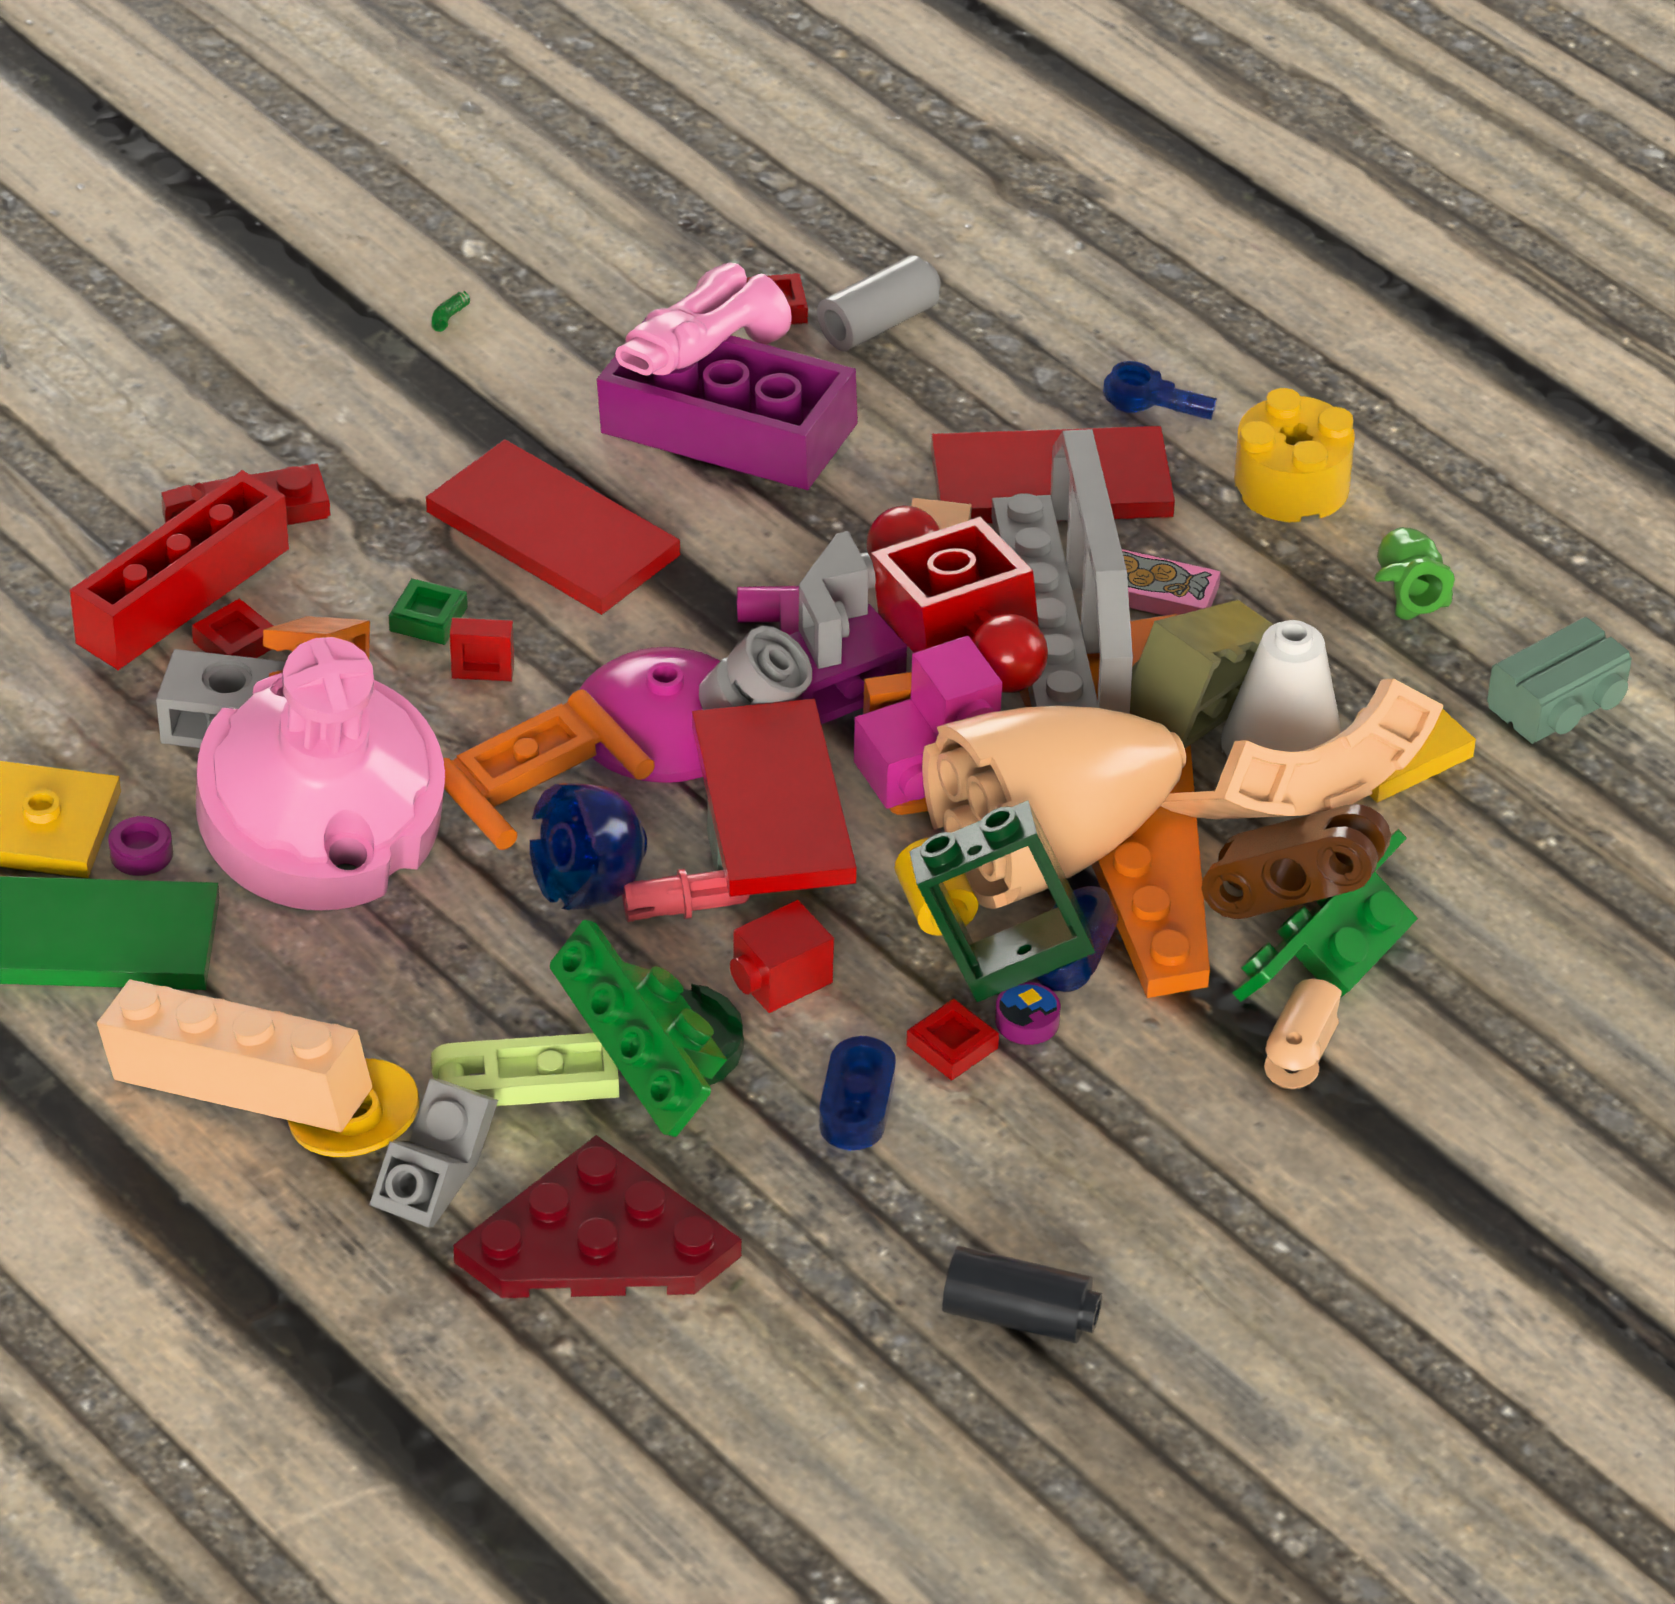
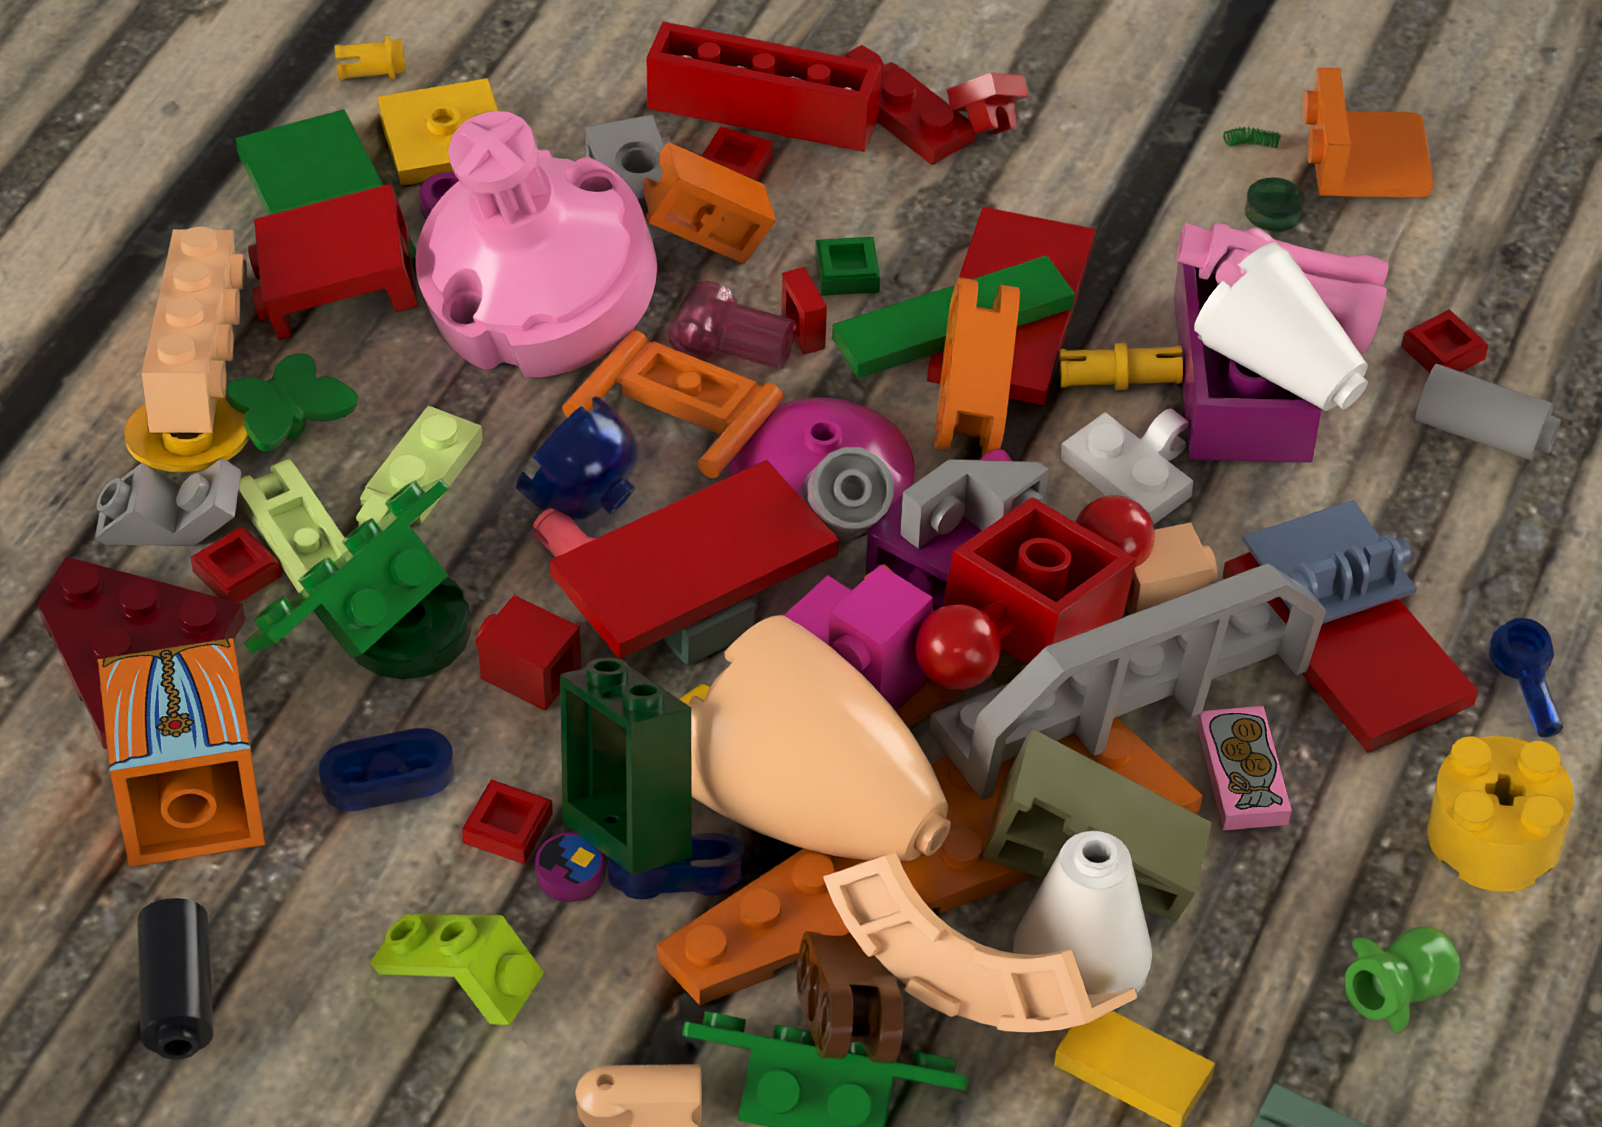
camera: 65 degrees right, 5 degrees up
none -> orange slope [98,638,265,868]
none -> red tile [190,526,282,603]
none -> green animal [225,353,358,452]
none -> red panel [248,184,419,340]
none -> yellowish green hinge [356,406,483,526]
none -> lime bracket [370,914,544,1025]
none -> clear pink piece [667,280,796,369]
none -> green tile [832,255,1075,379]
none -> orange piece [933,277,1020,457]
none -> red tile [946,72,1028,135]
none -> yellow pin [1059,343,1183,390]
none -> white plate [1061,408,1193,525]
none -> white cone [1194,242,1368,411]
none -> sand blue hinge [1242,500,1417,624]
none -> clear green tile [1245,177,1305,232]
none -> orange bracket [1302,67,1434,198]

